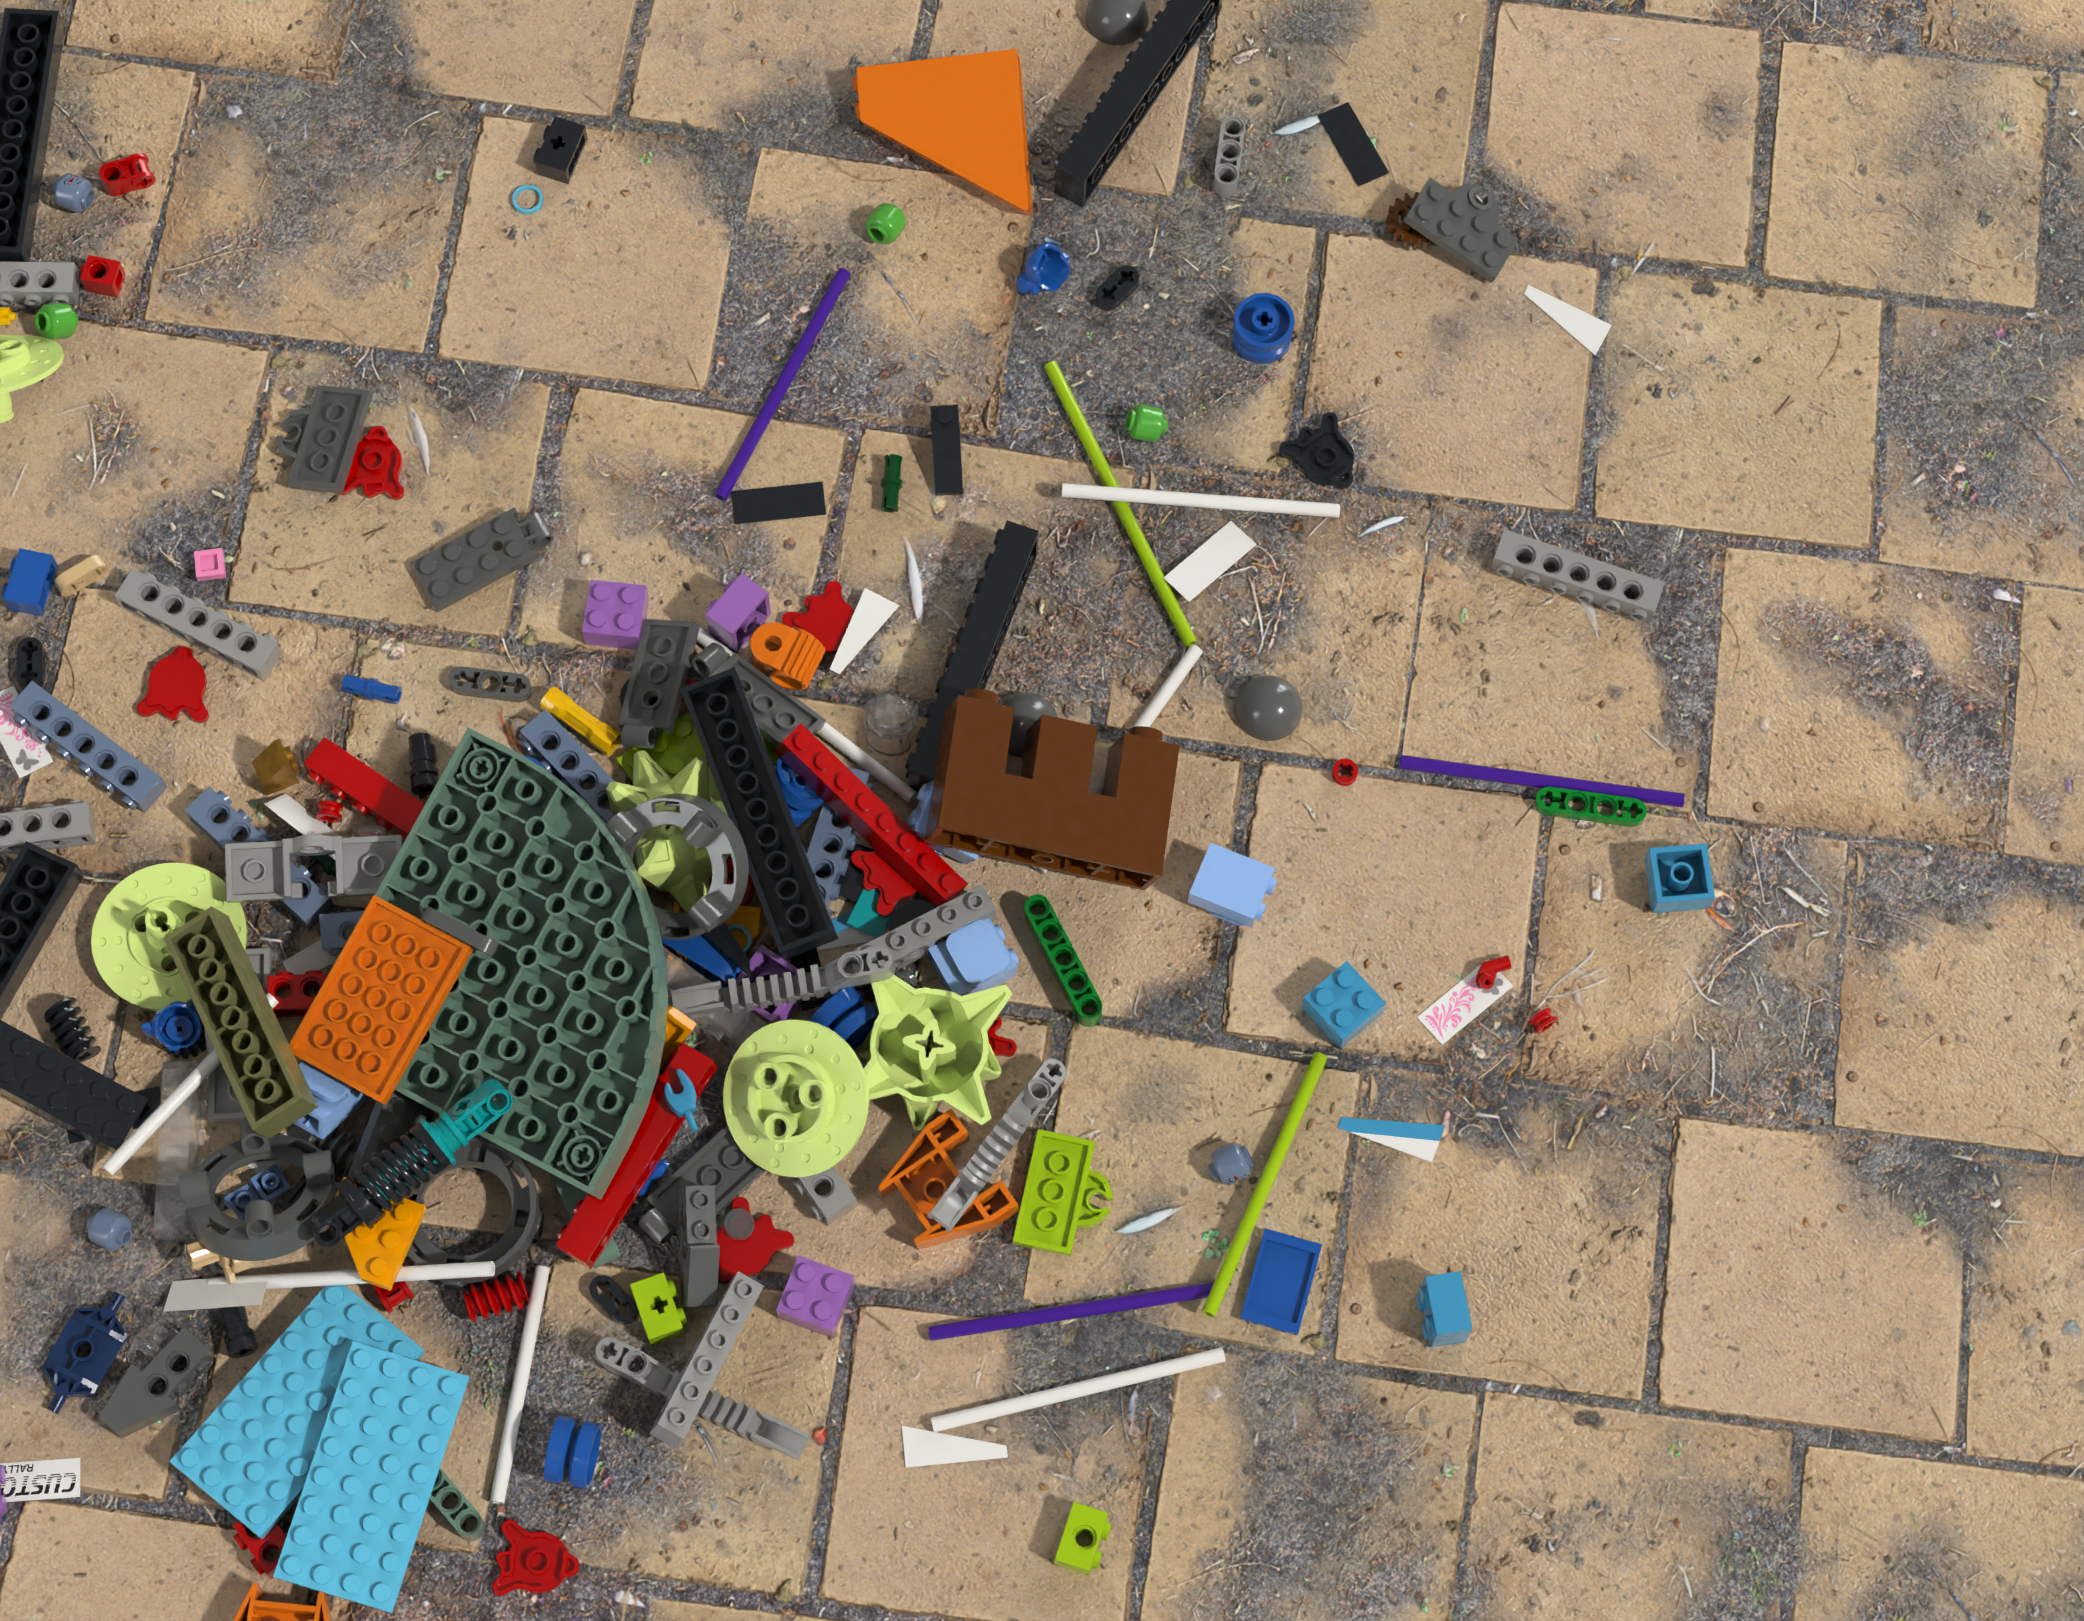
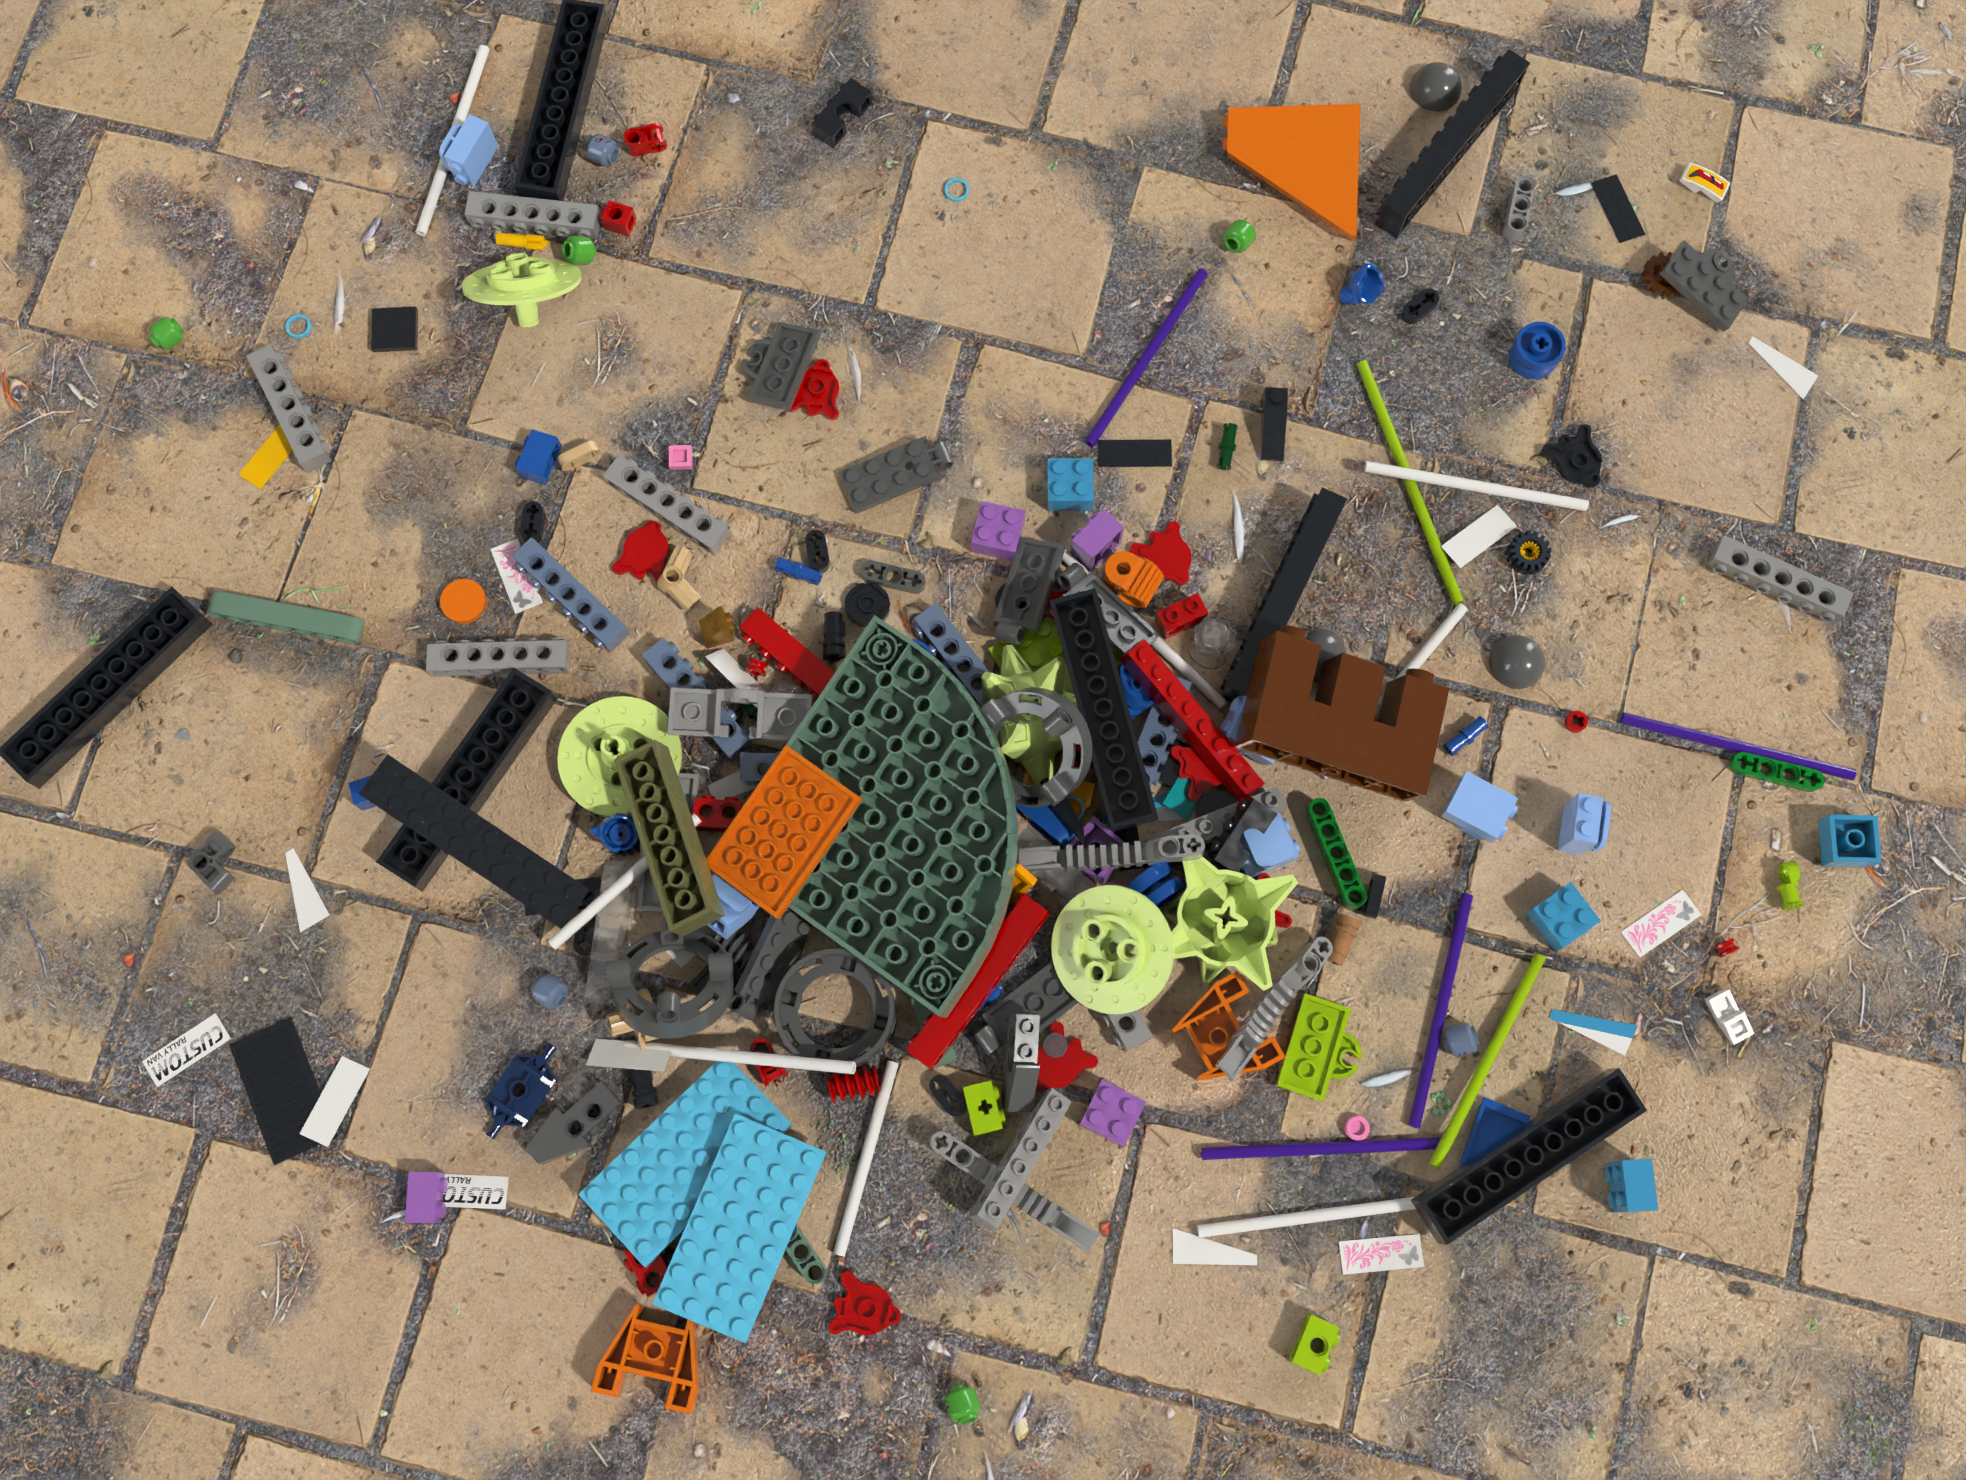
camera: 10 degrees right, 5 degrees up
black piece [43,997,101,1062] -> none
medium blue slope [224,1164,291,1220] -> none
black piece [307,1080,513,1247] -> none
light orange plate [334,1177,427,1291] -> none
dark grey beam [420,906,499,957] -> none
black brick [533,116,588,184] -> none
yellow axle [540,686,621,756] -> none
blue wheel [544,1415,602,1490] -> none
dark azure hand [664,1069,699,1133] -> none
white sticker [830,588,900,674] -> none
bright green head [1125,404,1168,443] -> none
red arm [1476,955,1512,989] -> none
none -> black beam [573,914,600,957]
none -> tan piece [658,546,702,611]
none -> black beam [805,530,830,573]
none -> black arch [811,78,872,149]
none -> black tile [845,583,890,628]
none -> dark azure brick [1047,458,1094,511]
none -> red brick [1155,592,1208,640]
none -> black arch [1208,794,1277,872]
none -> medium nougat axle [1327,914,1362,966]
none -> white sticker [1339,1234,1424,1275]
none -> bright pink tile [1344,1116,1370,1141]
none -> black beam [1363,873,1386,919]
none -> dark purple piece [1408,893,1473,1129]
none -> black brick [1411,1068,1647,1245]
none -> blue pin [1443,716,1489,756]
none -> black bush [1506,530,1552,575]
none -> light blue brick [1558,793,1611,855]
none -> slope [1679,162,1730,203]
none -> white slope [1704,988,1754,1045]
none -> lime connector [1776,861,1805,910]

